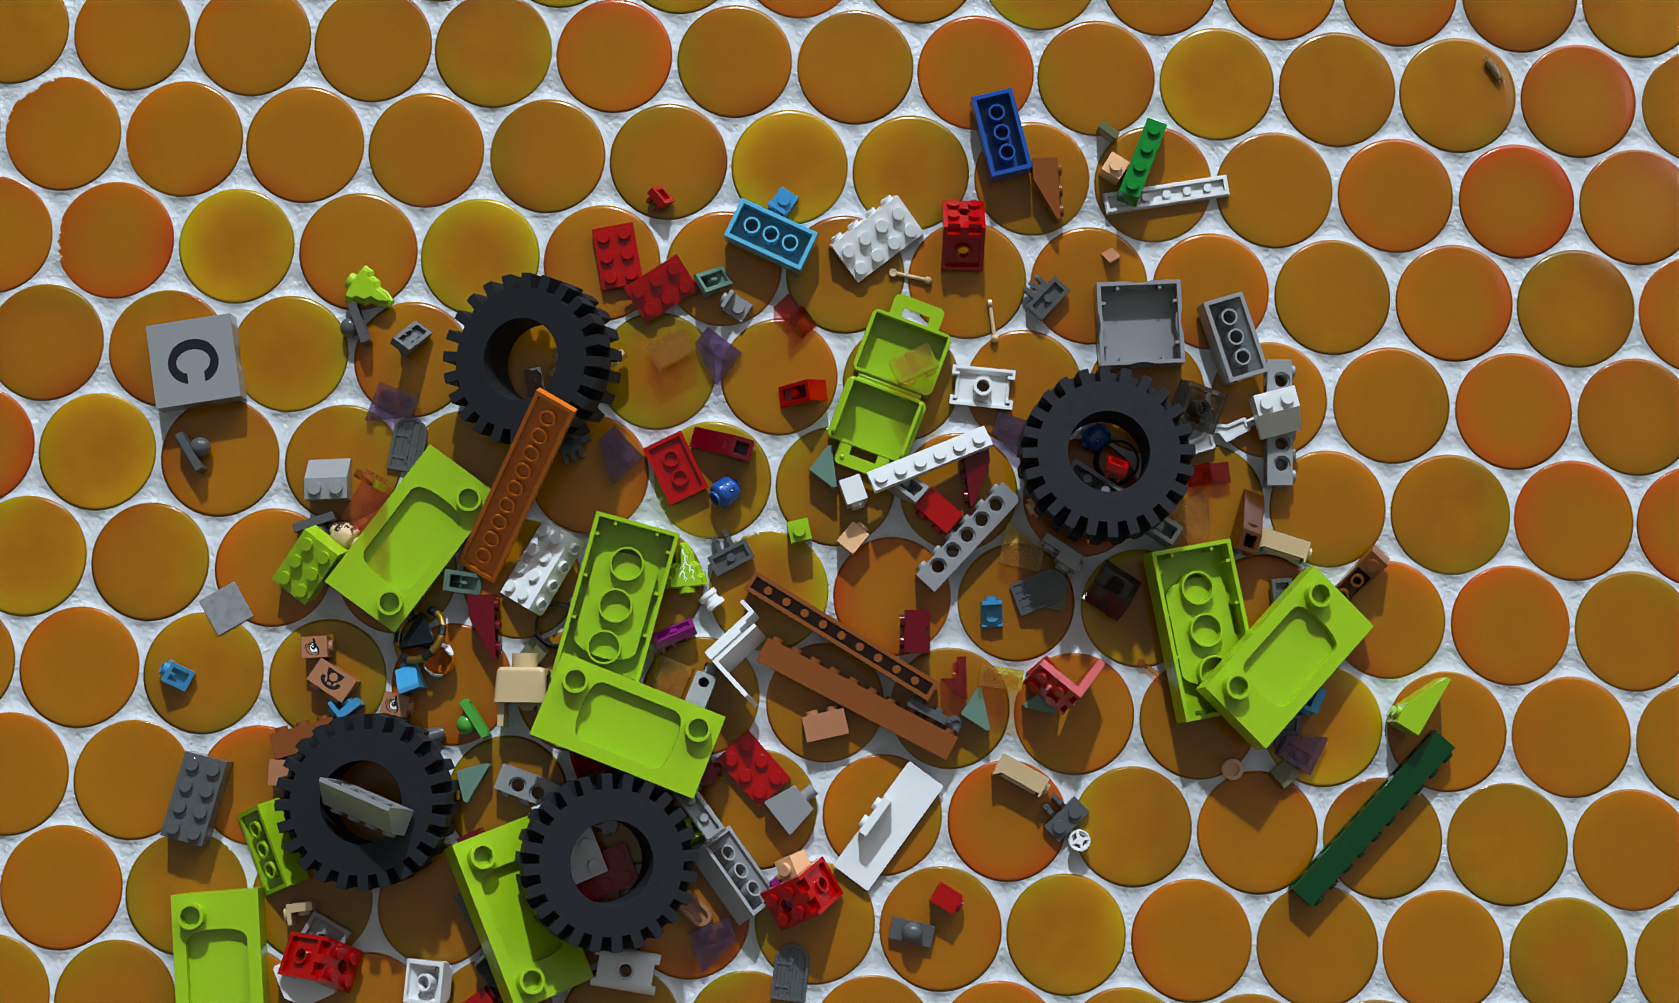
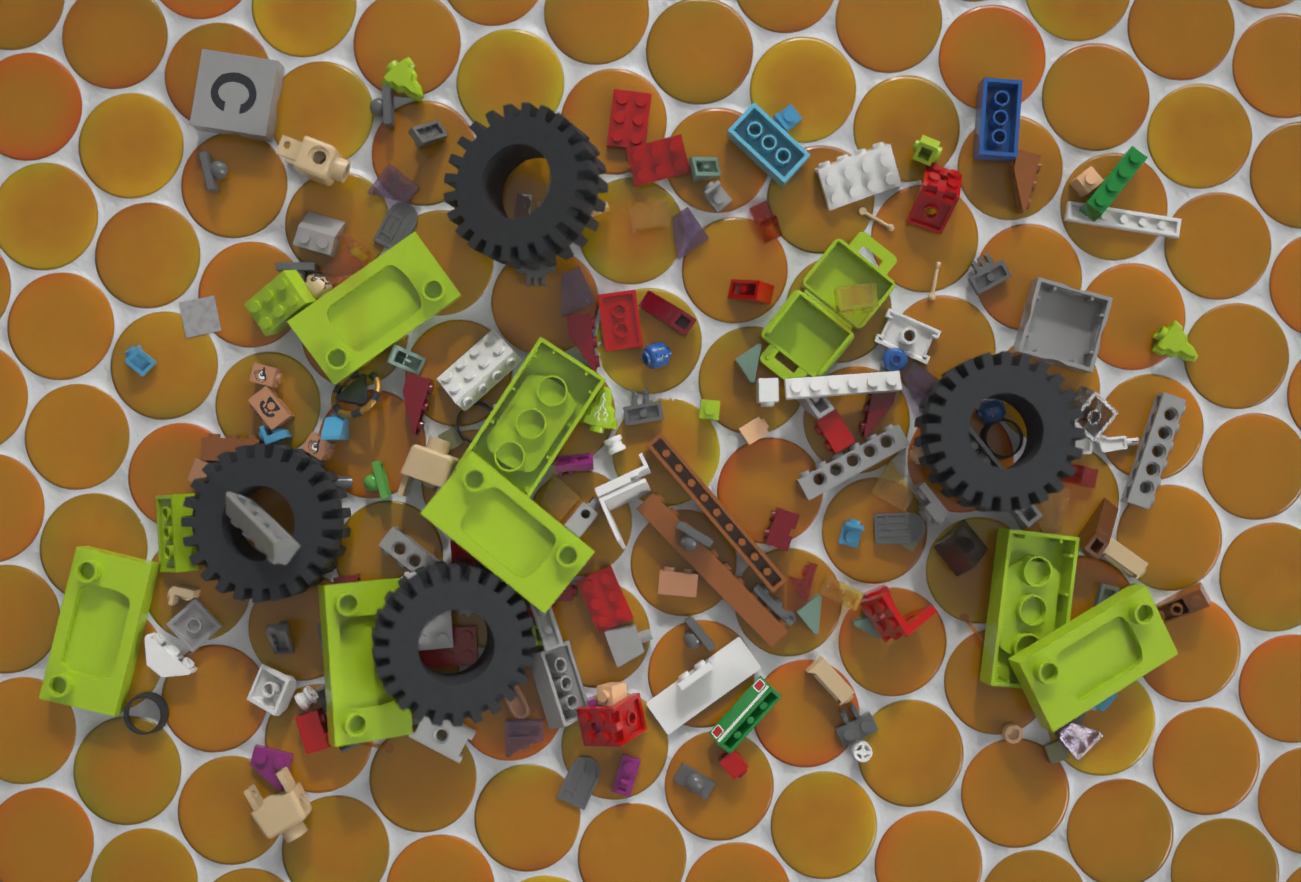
camera: 20 degrees right, 5 degrees up
dark grey brick [160,751,234,846] -> none
red bracket [277,931,363,994] -> none
orange hair [423,643,456,678] -> none
sand green slope [456,763,492,803] -> none
orange plate [457,387,578,584] -> none
red tile [646,185,675,212] -> none
olive tile [1096,121,1120,144] -> none
nougat piece [1101,247,1121,266] -> none
red tile [1105,455,1129,483] -> none
light grey slope [1196,291,1269,387] -> none
white slope [1248,385,1301,440] -> none
dark green brick [1288,730,1455,907] -> none
lime slope [1386,677,1451,735] -> none
none -> dark grey tile [265,621,295,654]
none -> tan piece [276,135,351,186]
none -> white wheel [294,686,319,711]
none -> dark red slope [567,313,600,372]
none -> magenta plate [611,753,641,797]
none -> dark grey tile [676,520,713,552]
none -> dark grey tile [683,615,715,651]
none -> green brick [709,676,782,754]
none -> blue head [880,348,908,372]
none -> lime brick [912,135,943,166]
none -> lime rock [1152,320,1198,362]

